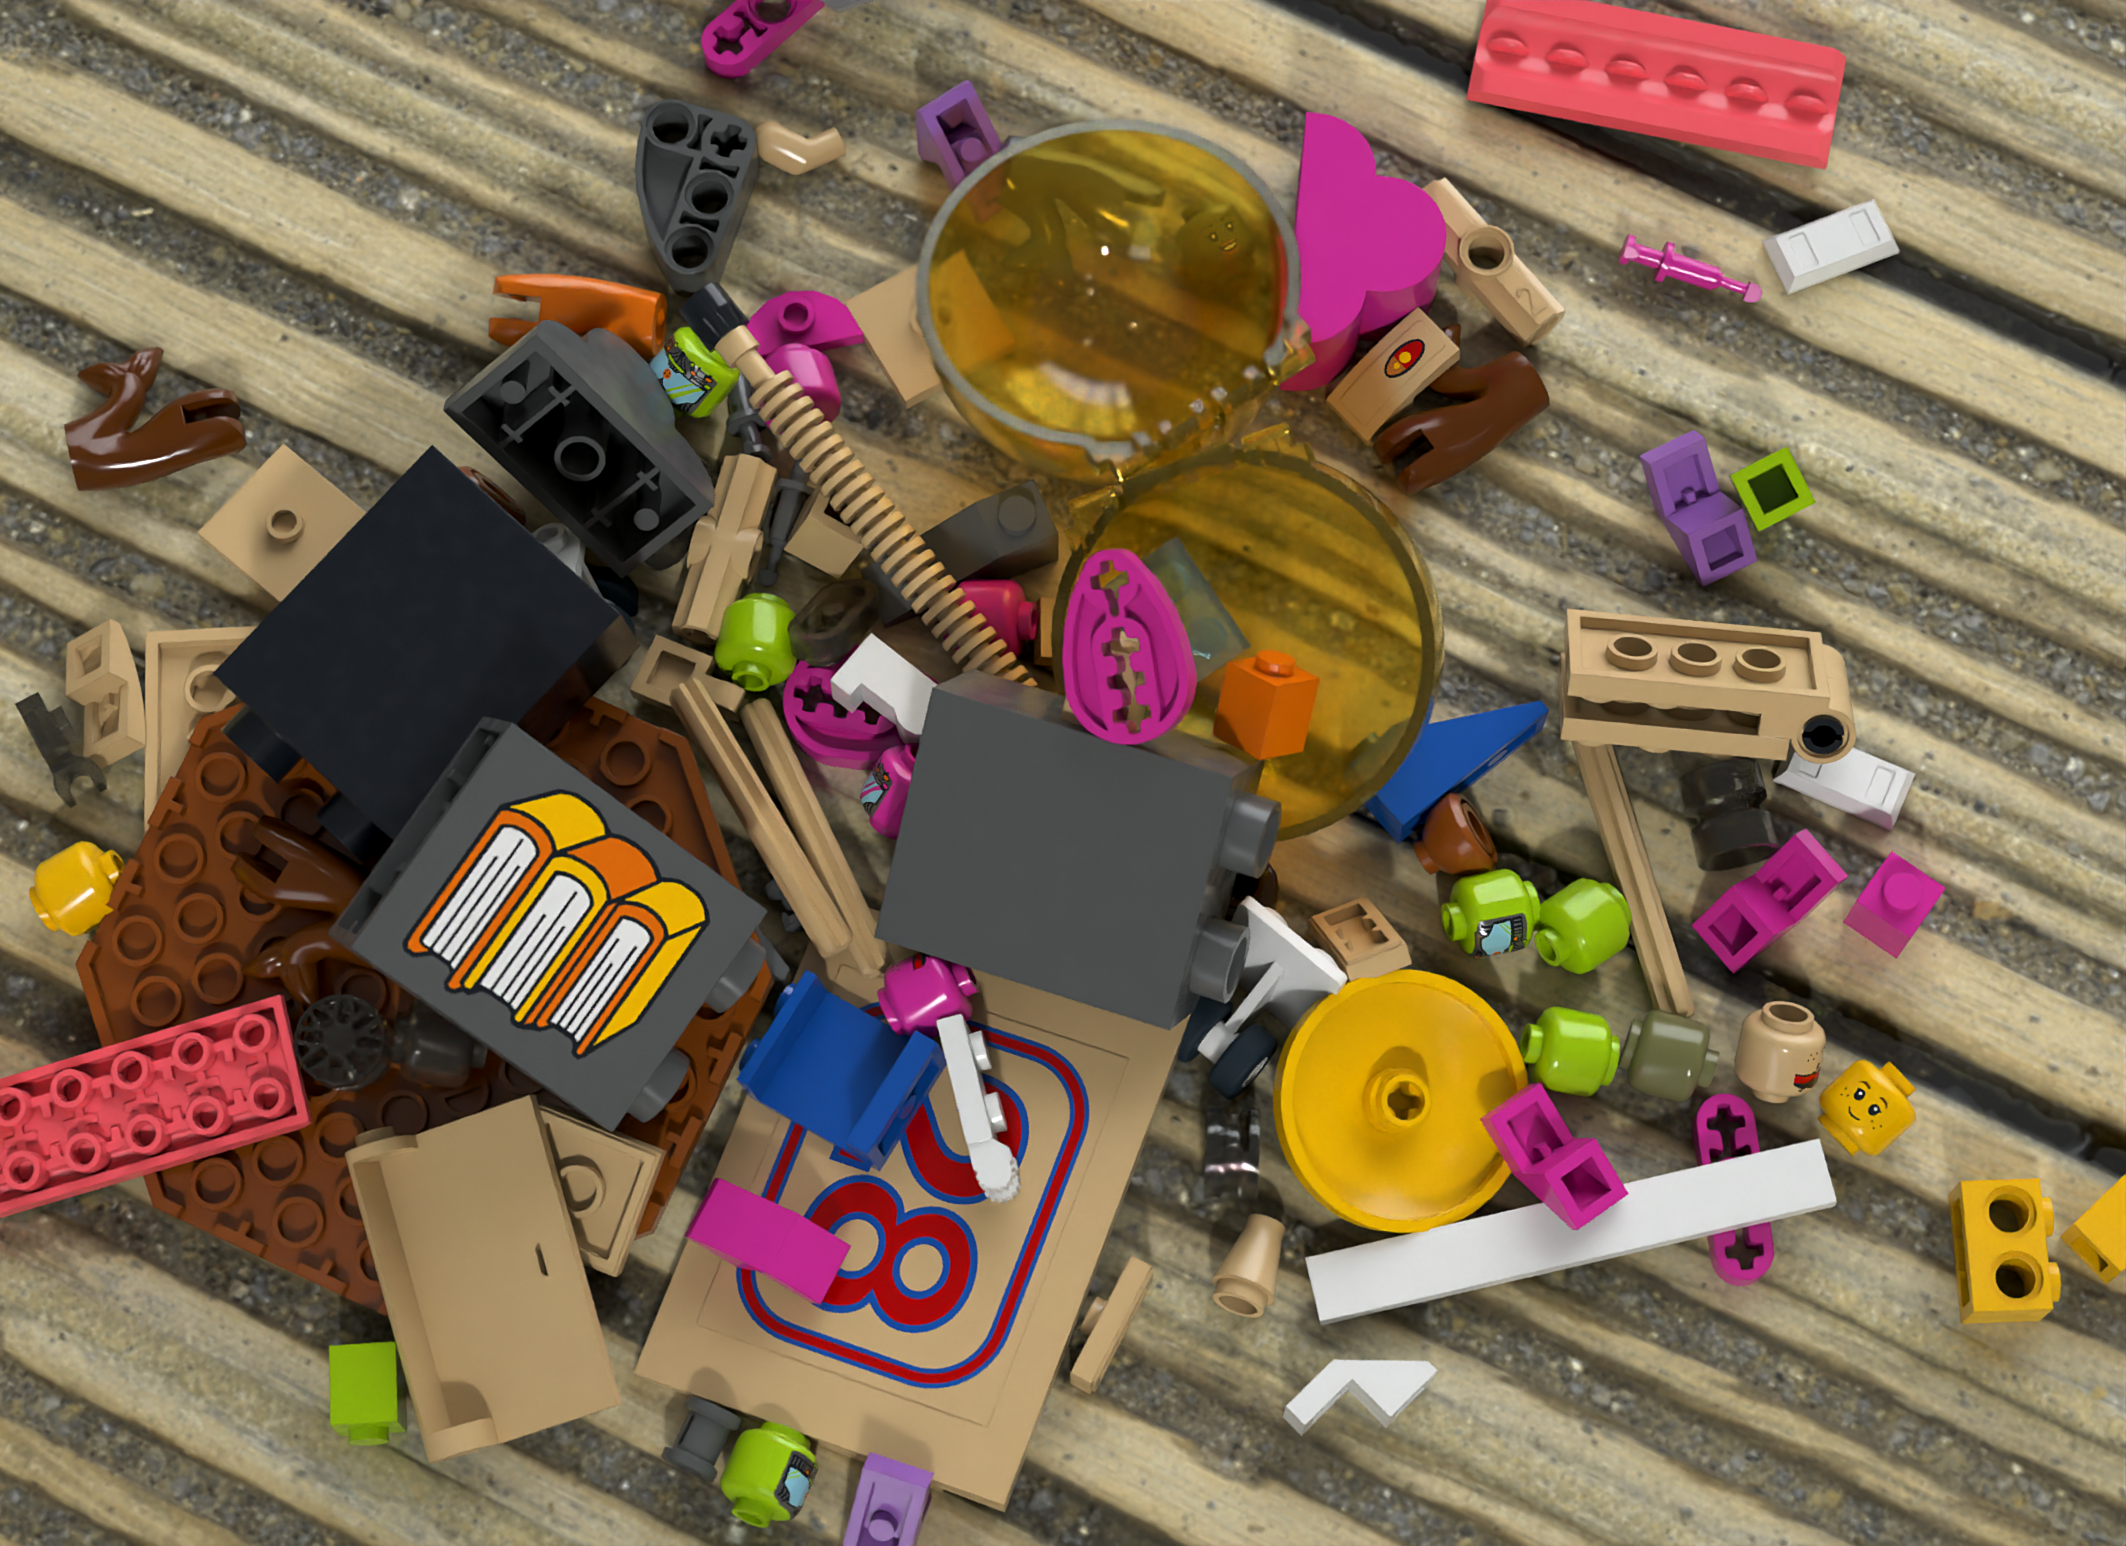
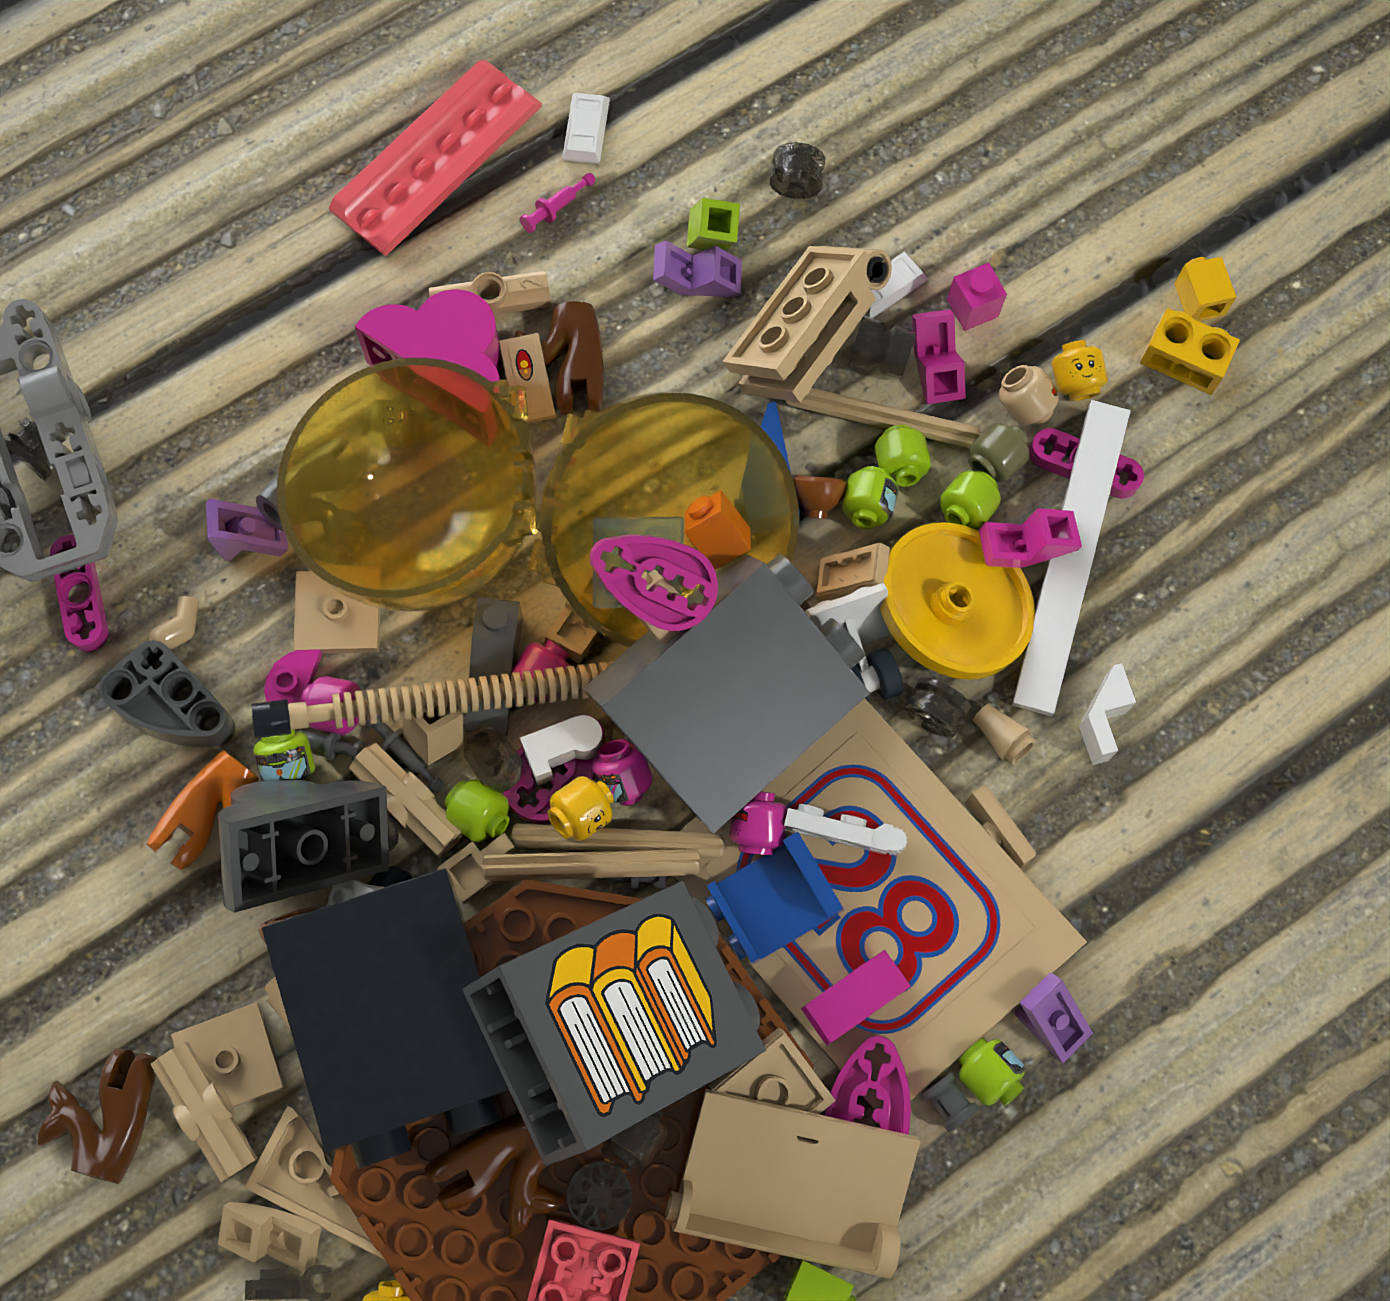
camera: 65 degrees left, 0 degrees up
none -> tan piece [151,1042,258,1182]
none -> yellow head [547,776,614,841]
none -> clear smoke wheel [769,142,826,199]
none -> dark pink piece [824,1035,911,1135]

